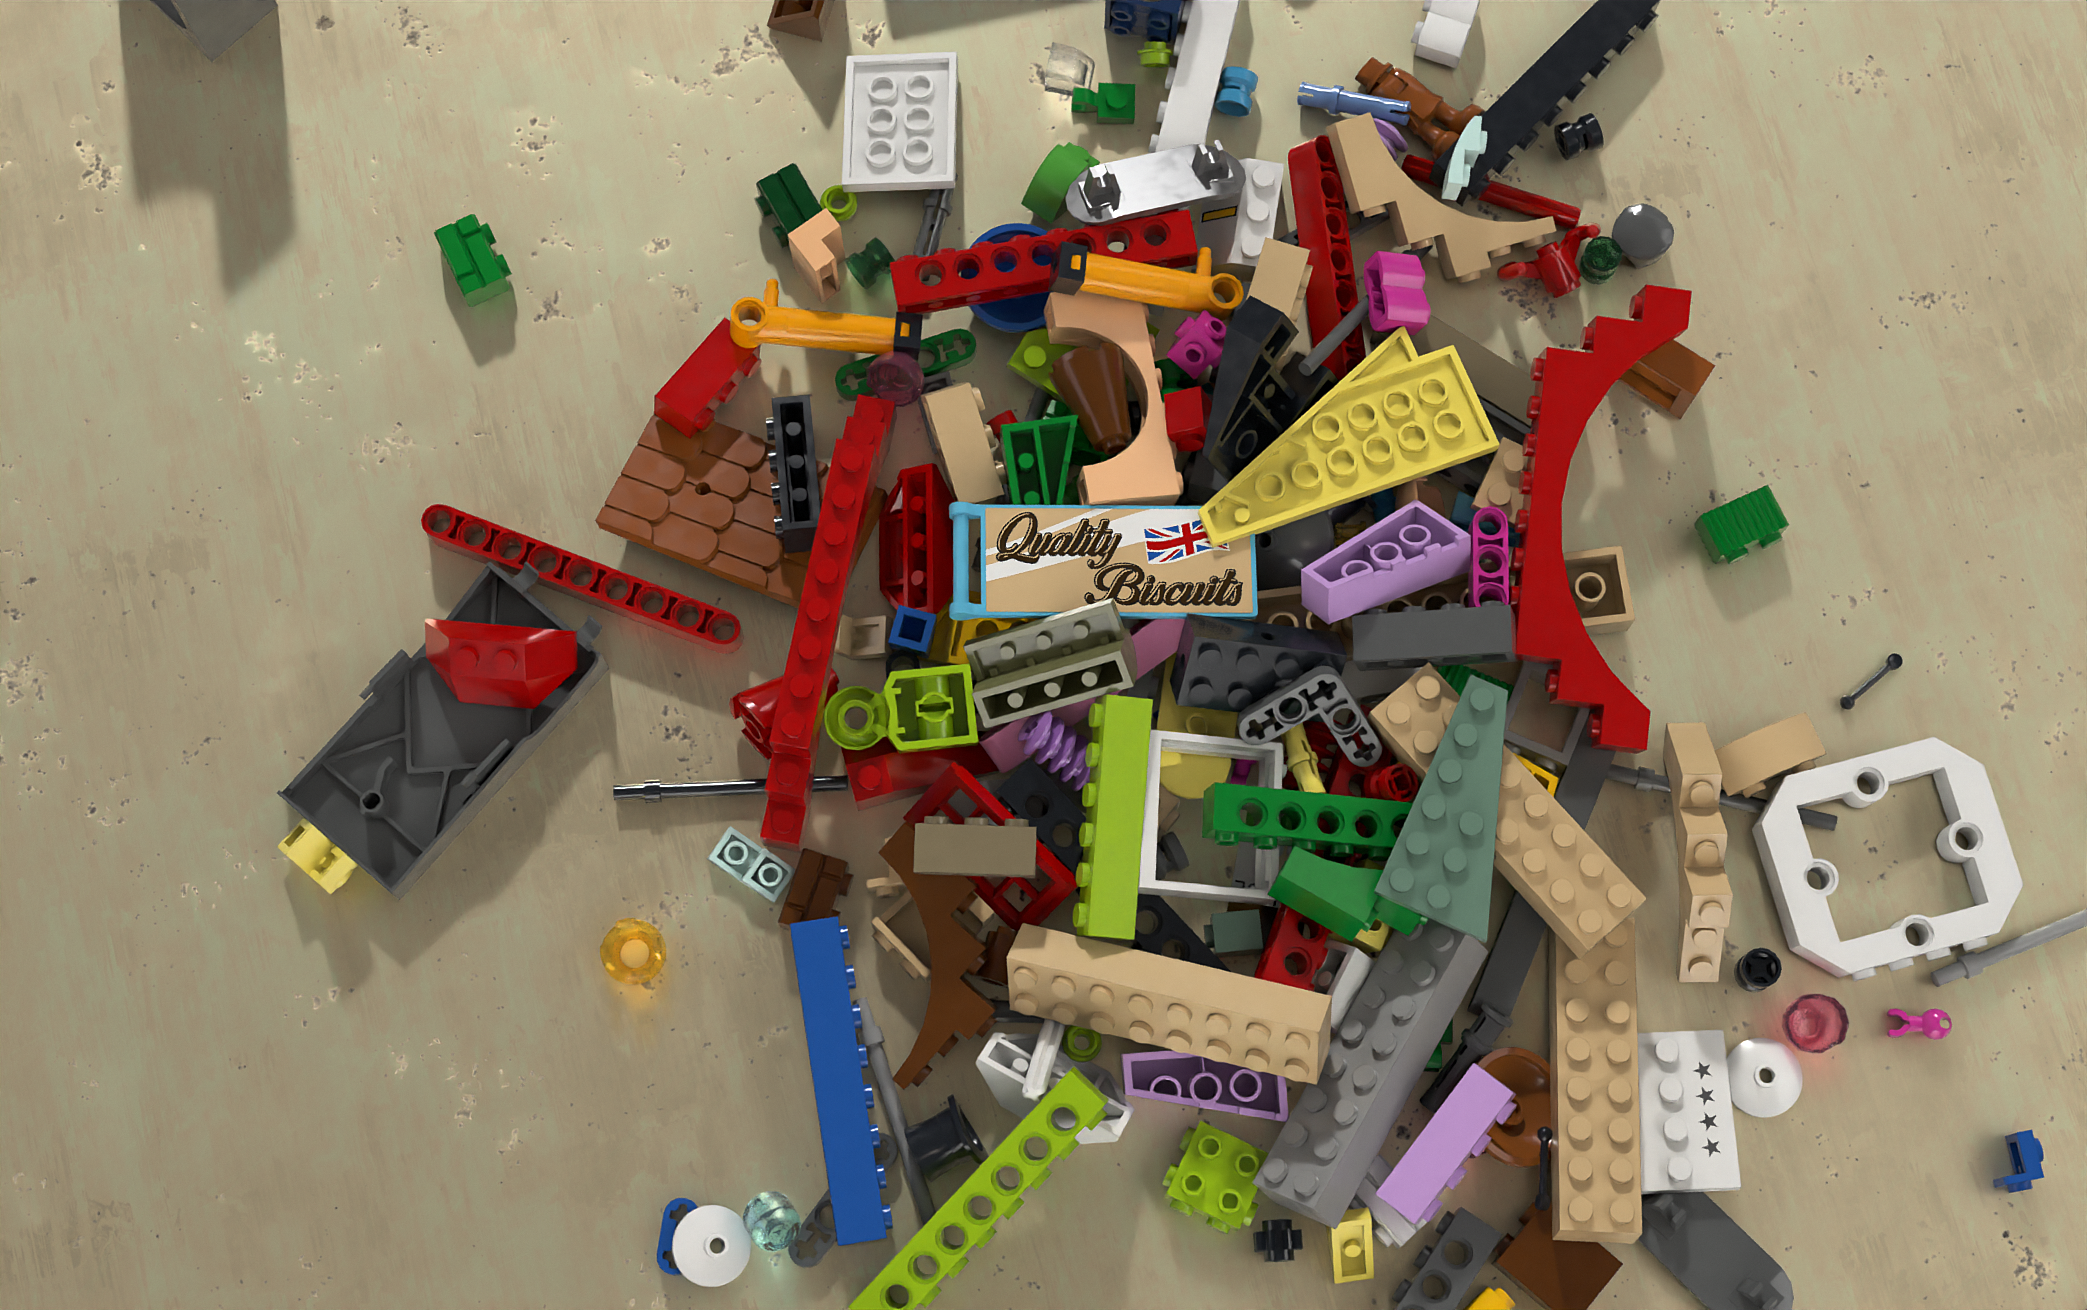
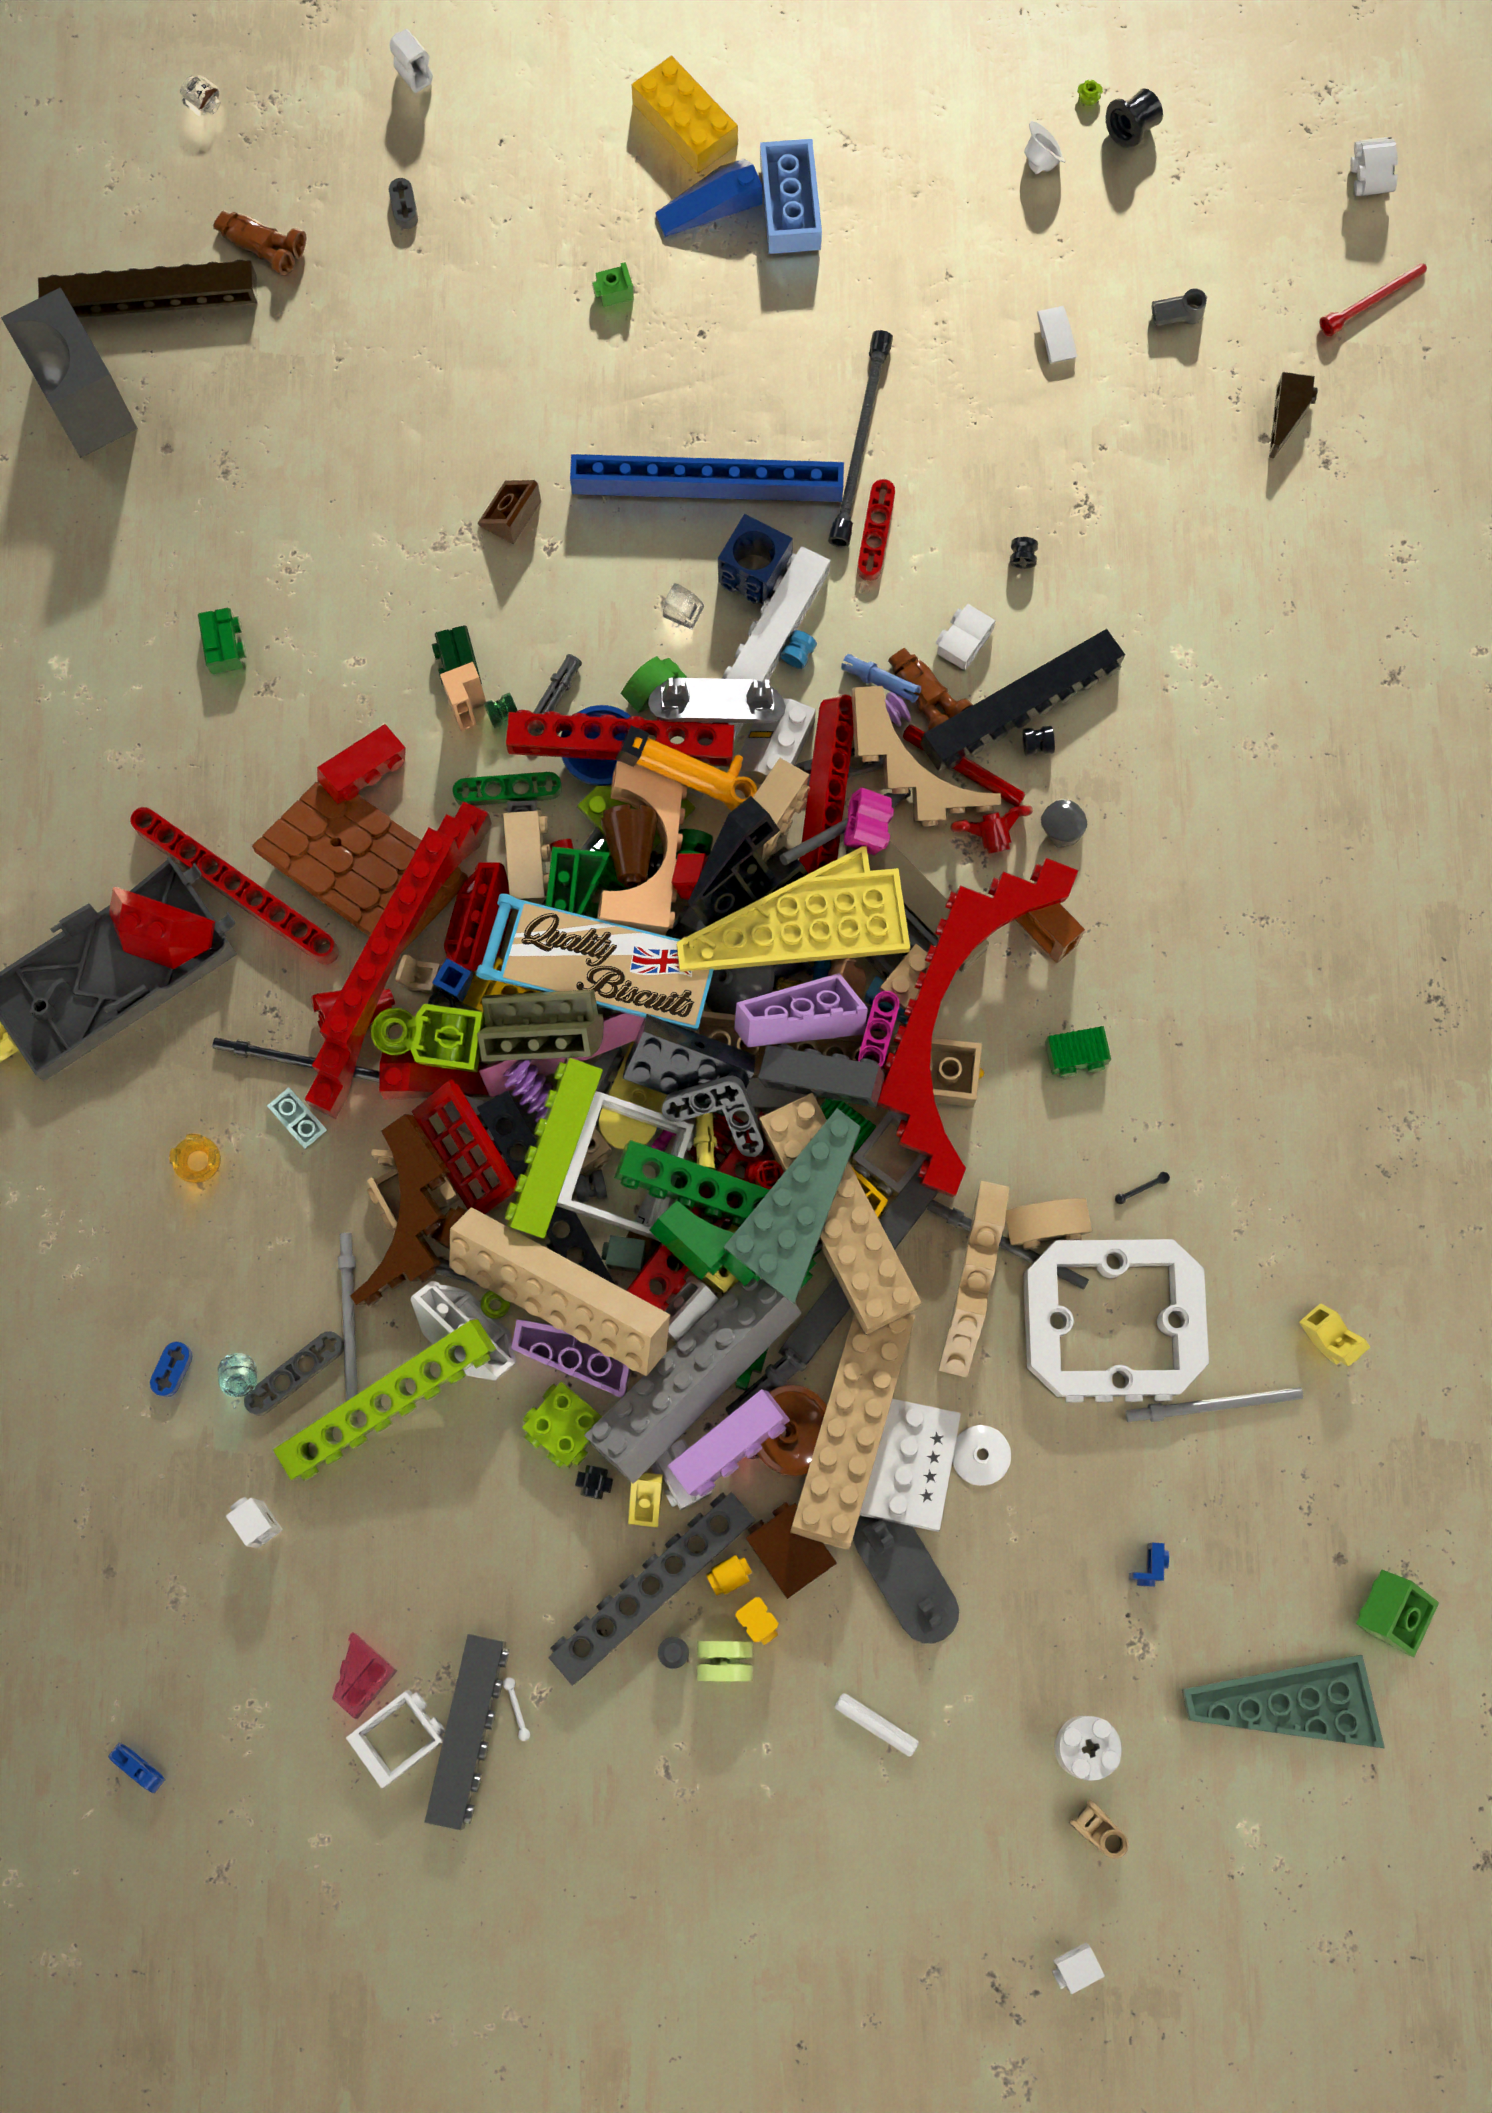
camera: 15 degrees right, 0 degrees up
white dish [672,1205,751,1287] -> none
light orange piece [730,279,923,365] -> none
black brick [766,395,821,553] -> none
reddish brown brick [778,848,854,931] -> none
blue brick [790,916,893,1246] -> none
lime plate [820,185,858,222] -> none
white plate [842,52,958,192] -> none
clear pink hair [866,350,924,407] -> none
black piece [904,1094,989,1182] -> none
dark tan brick [913,816,1037,878] -> none
white axle [1022,1018,1065,1102] -> none
green plate [1071,83,1135,124] -> none
lime plate [1137,41,1173,68] -> none
dark pink brick [1166,309,1227,380] -> none
light aqua slope [1441,116,1487,200] -> none
black hinge [1535,1126,1553,1211] -> none
clear green wheel [1579,236,1622,285] -> none
black wheel [1734,948,1782,993] -> none
clear pink hair [1782,993,1849,1054] -> none
dark pink arm [1887,1008,1952,1040] -> none

